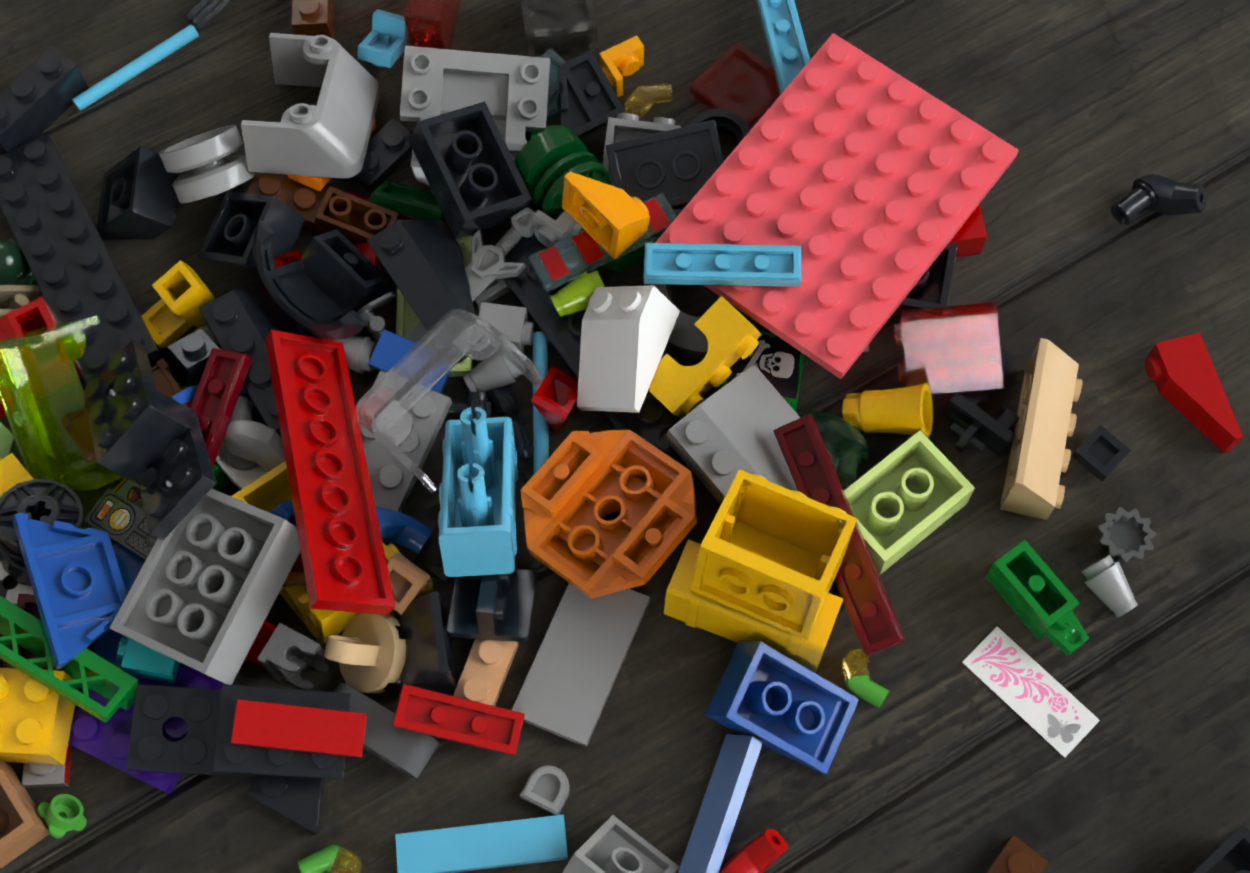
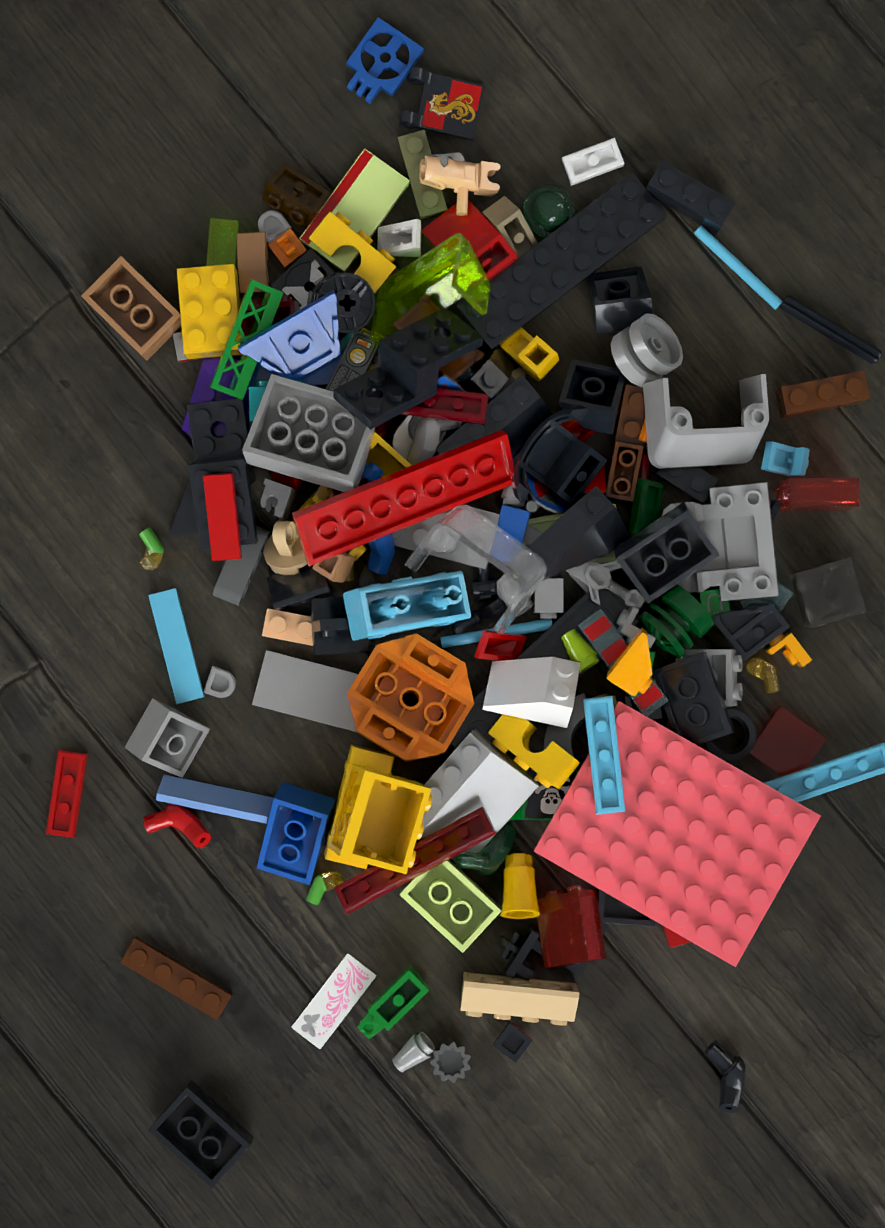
camera: 85 degrees right, 20 degrees up
bright green plate [37,794,87,838] -> none
red plate [391,684,525,756] -> none
red slope [1145,332,1243,453] -> none

